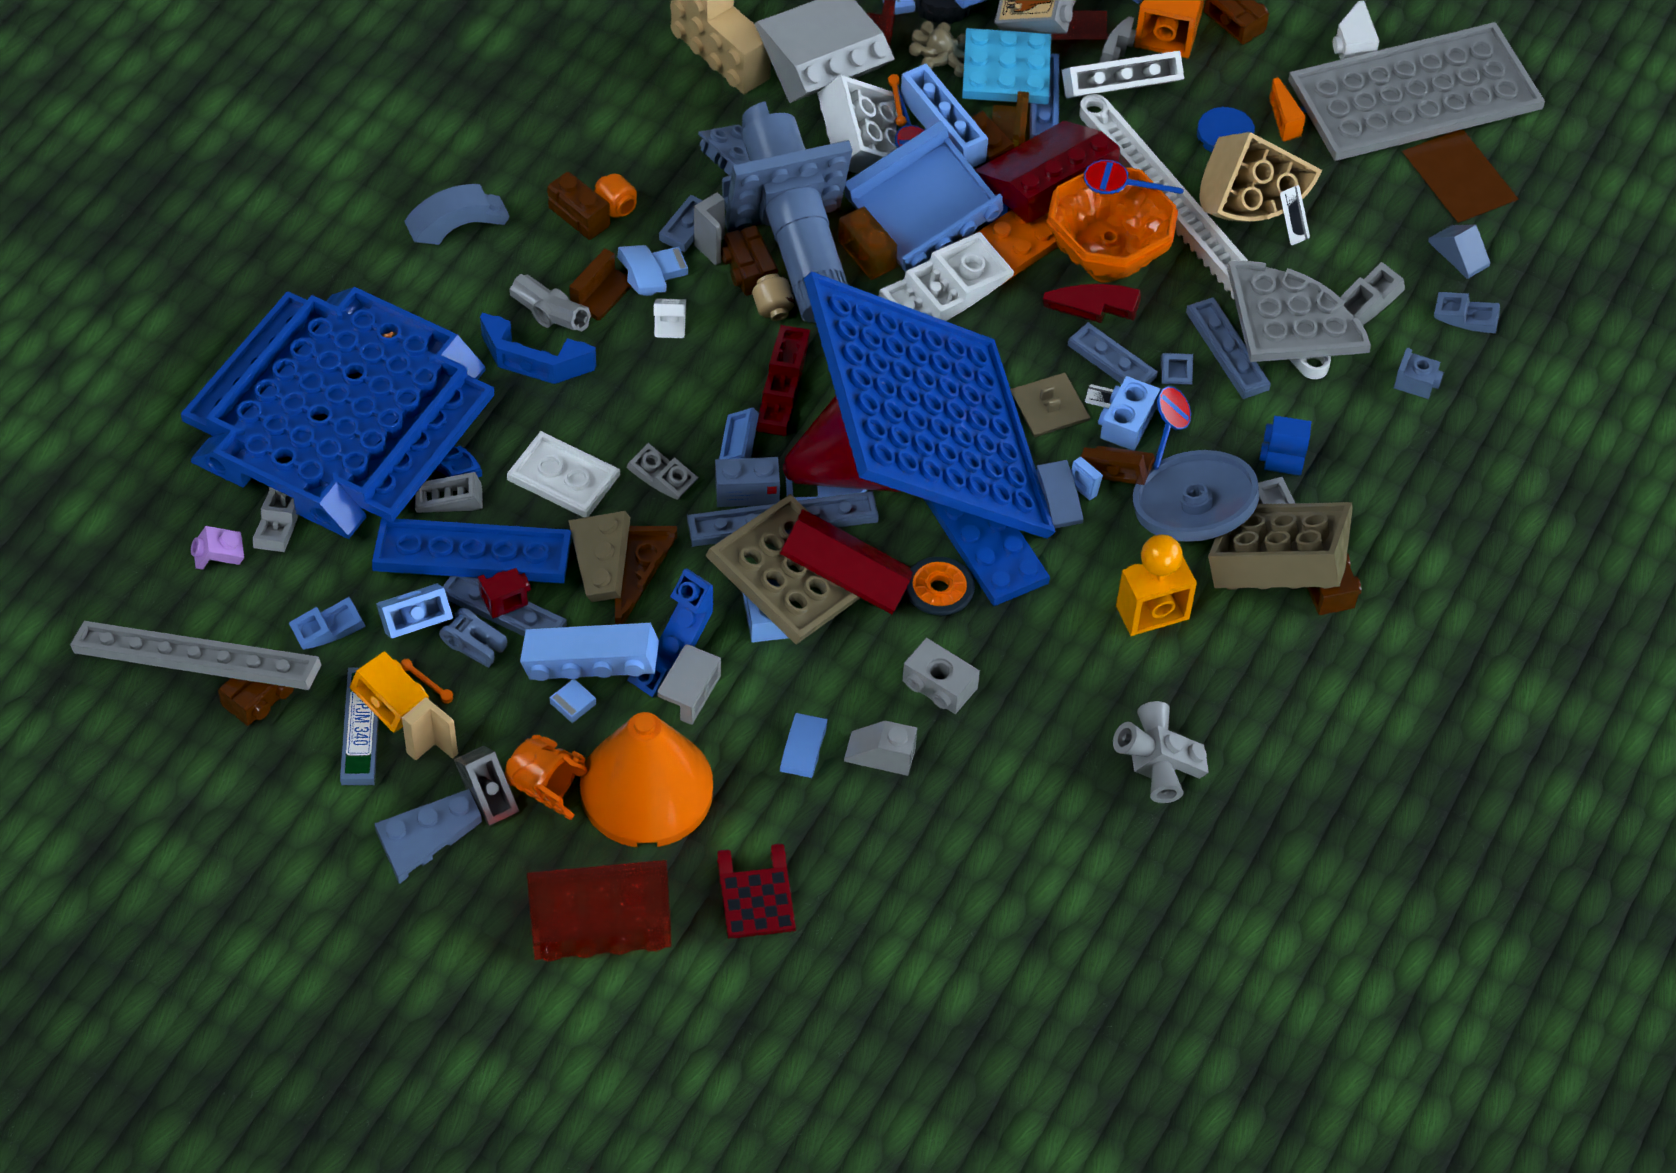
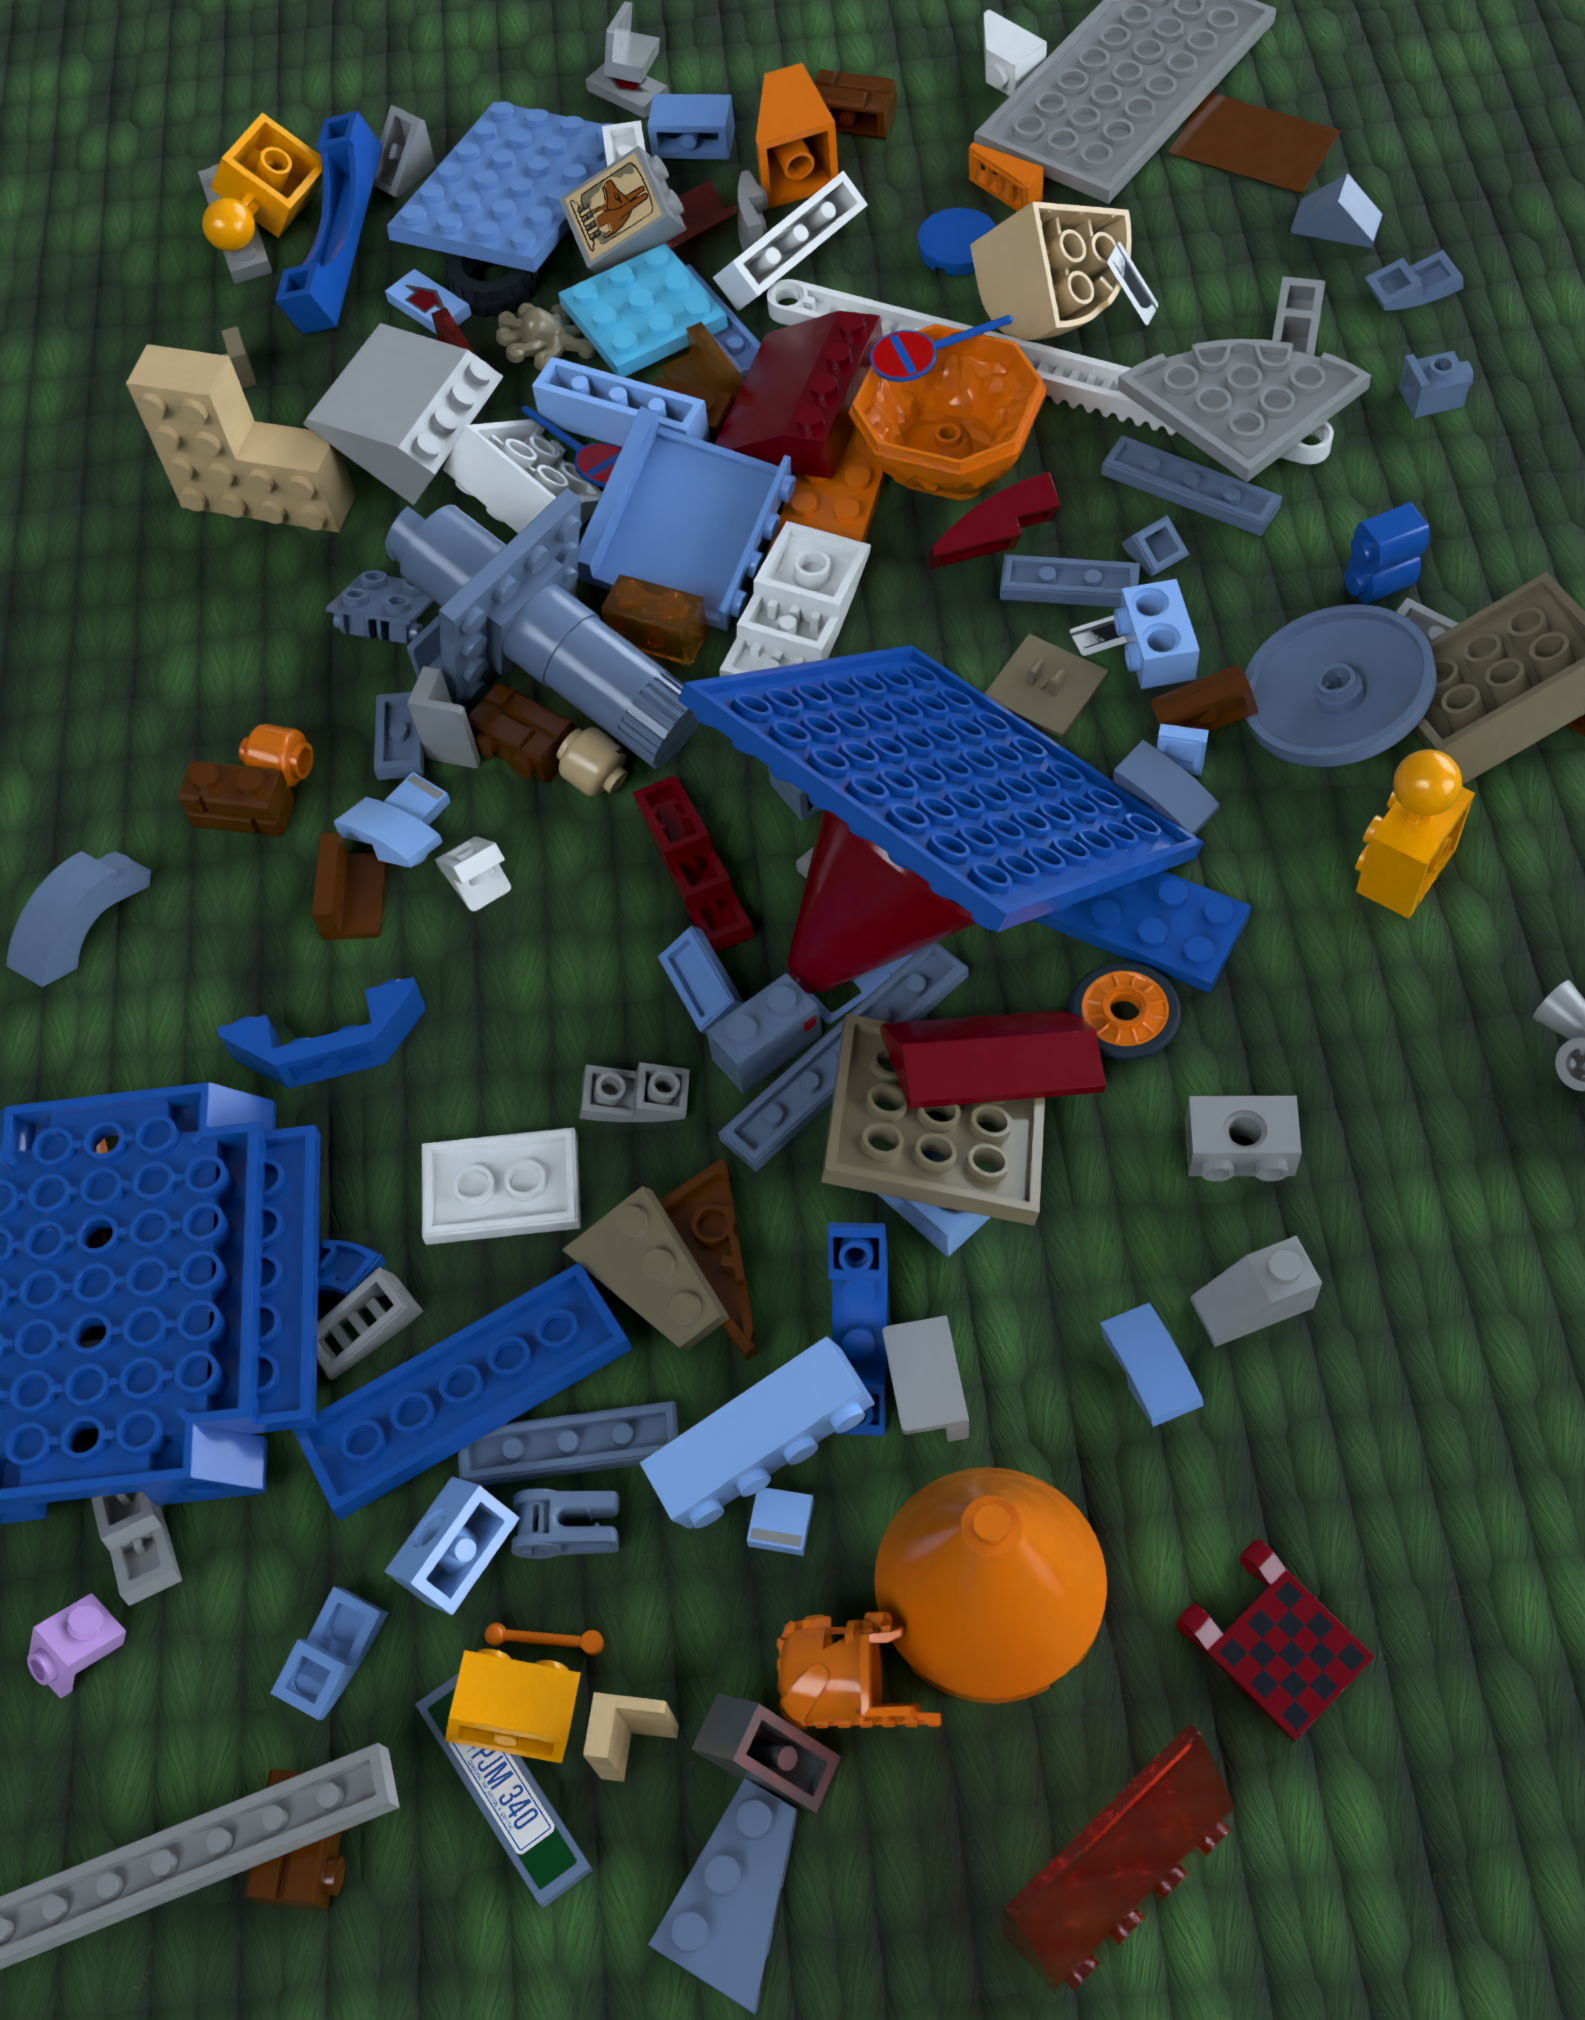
camera: 25 degrees left, 5 degrees up
dark red brick [478,568,531,619] -> none
light grey piece [510,274,592,332] -> none
orange hinge [888,74,907,127] -> none
piece [1153,386,1191,470] -> none

